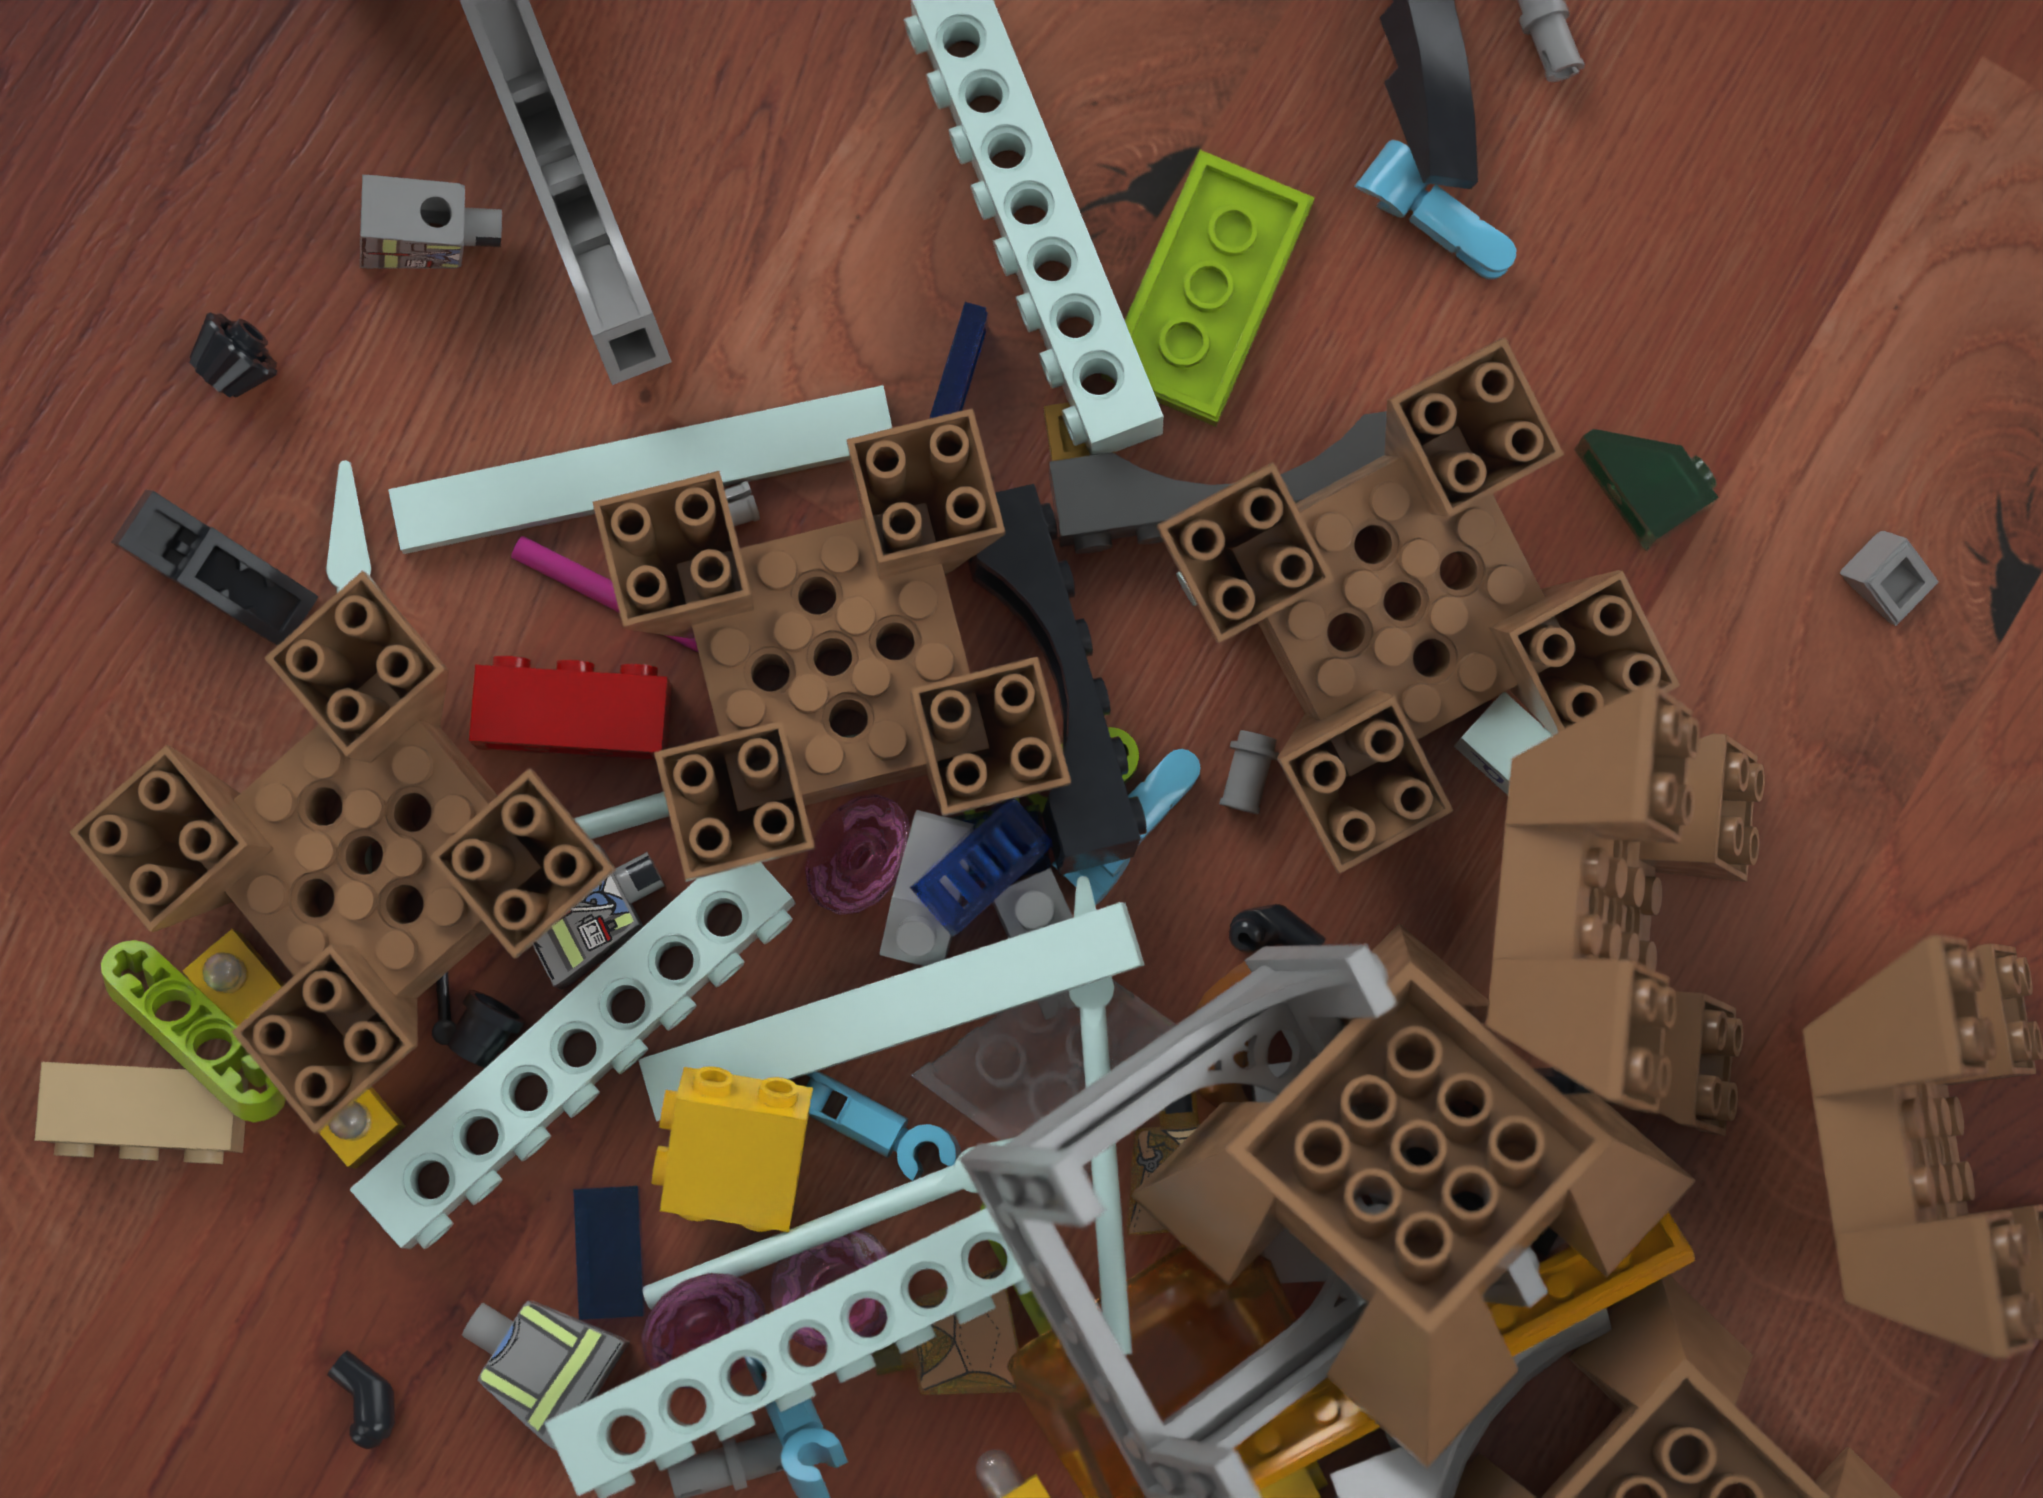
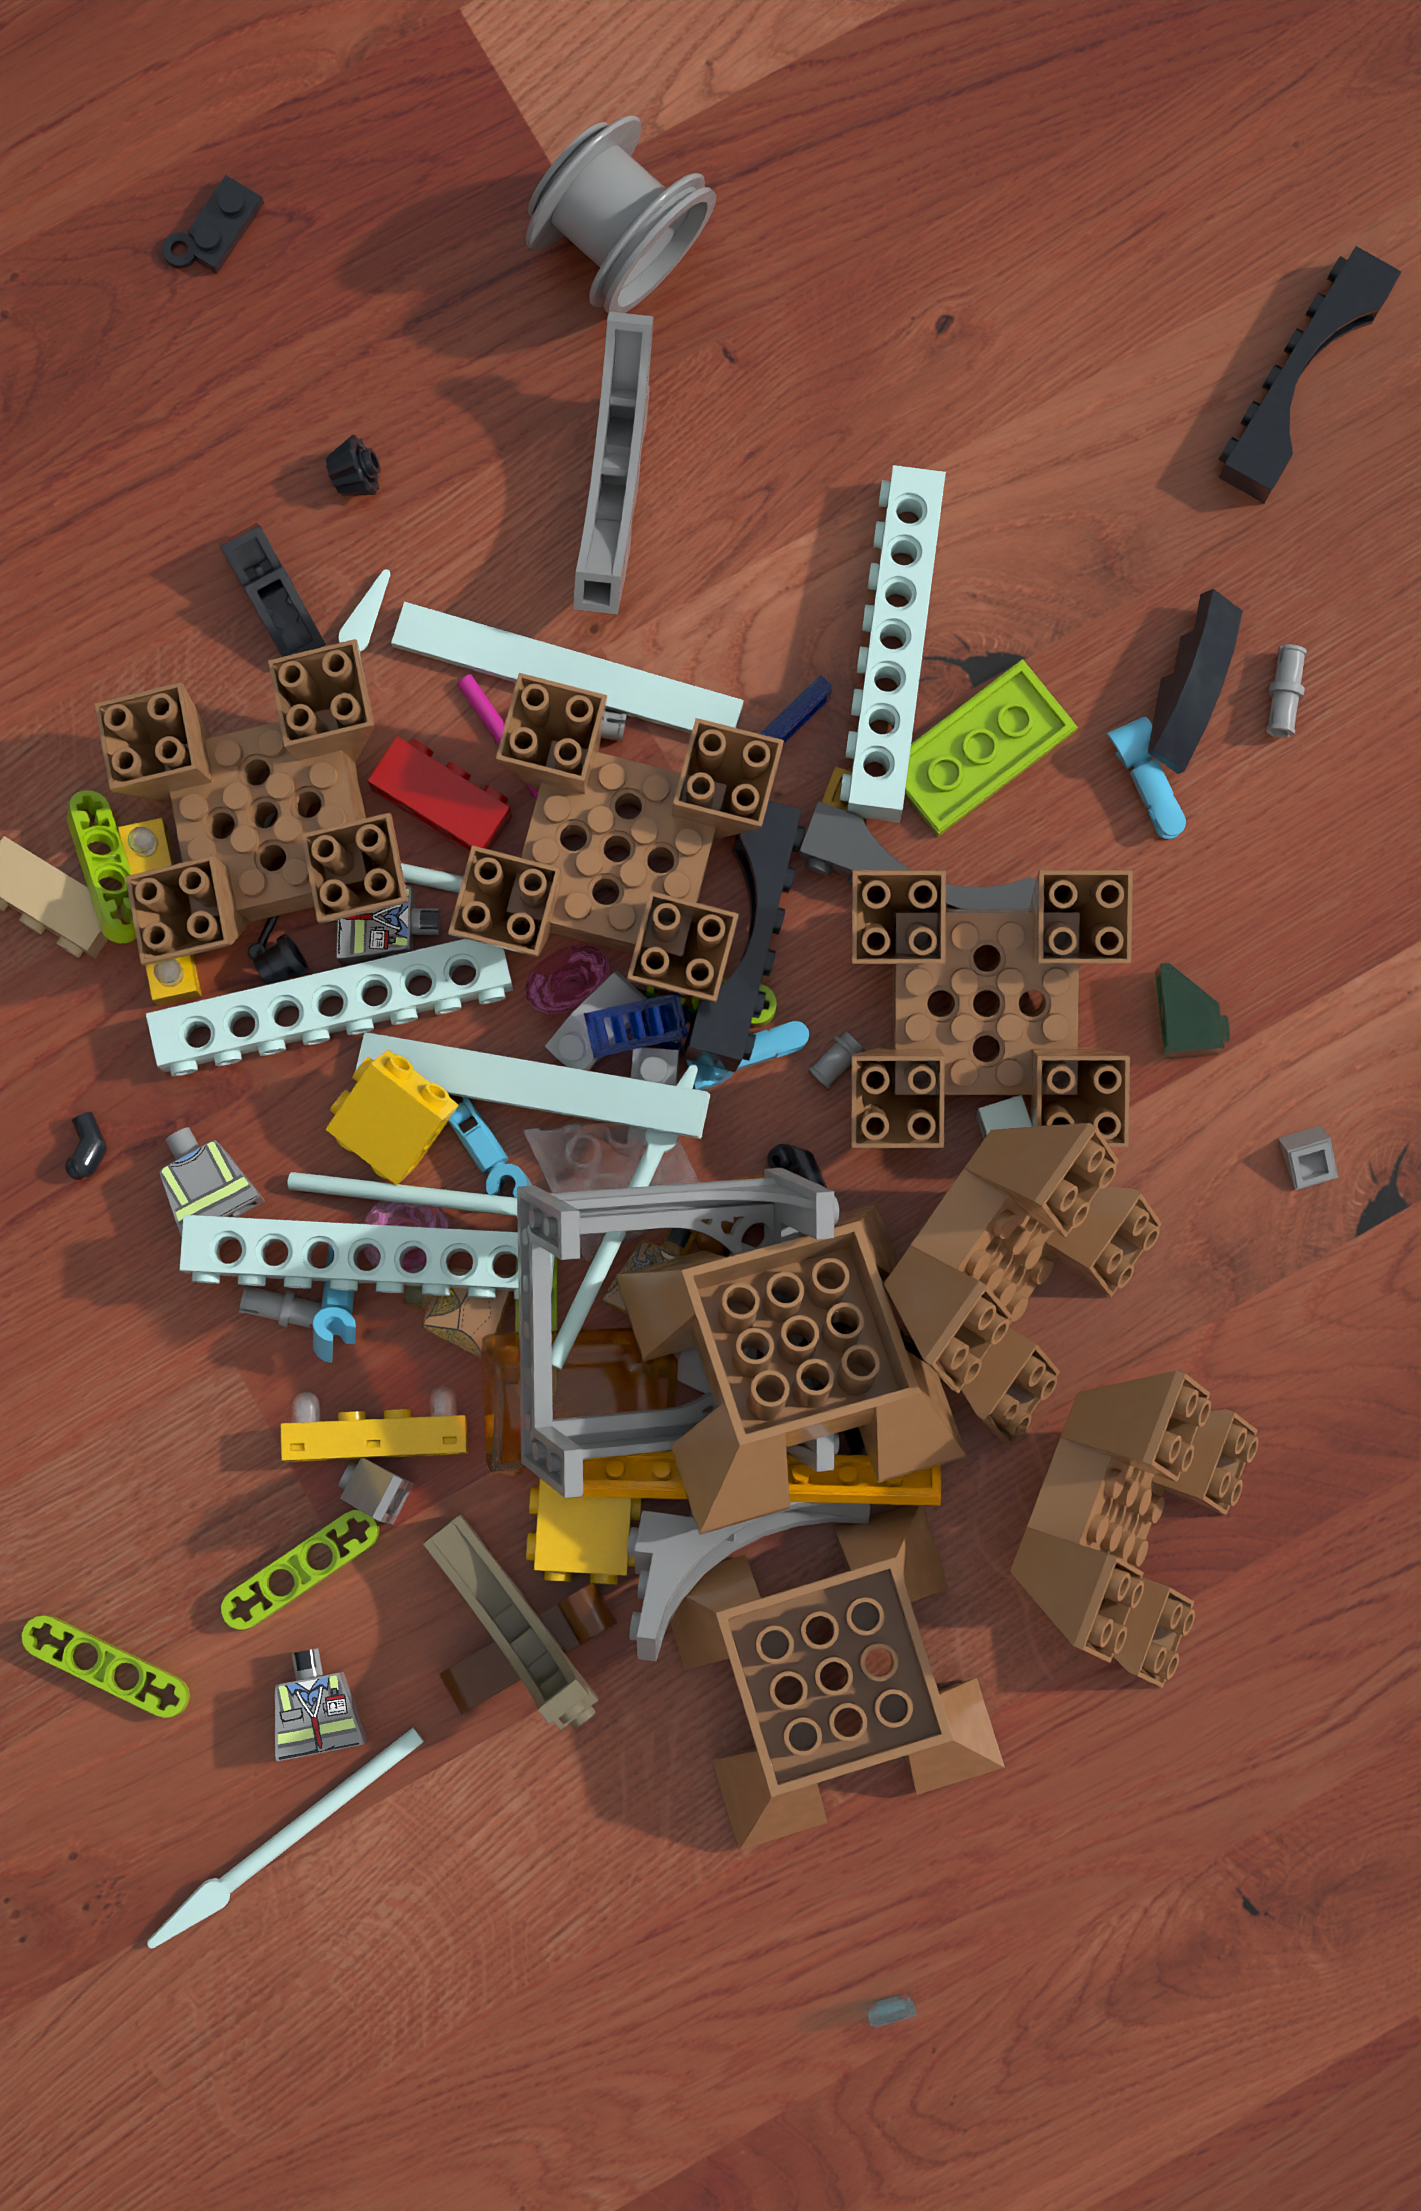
camera: 30 degrees right, 0 degrees up
light grey torso [360,174,502,268] -> none
clear blue tile [573,1186,646,1320] -> none
clear pink dish [641,1273,766,1389] -> none

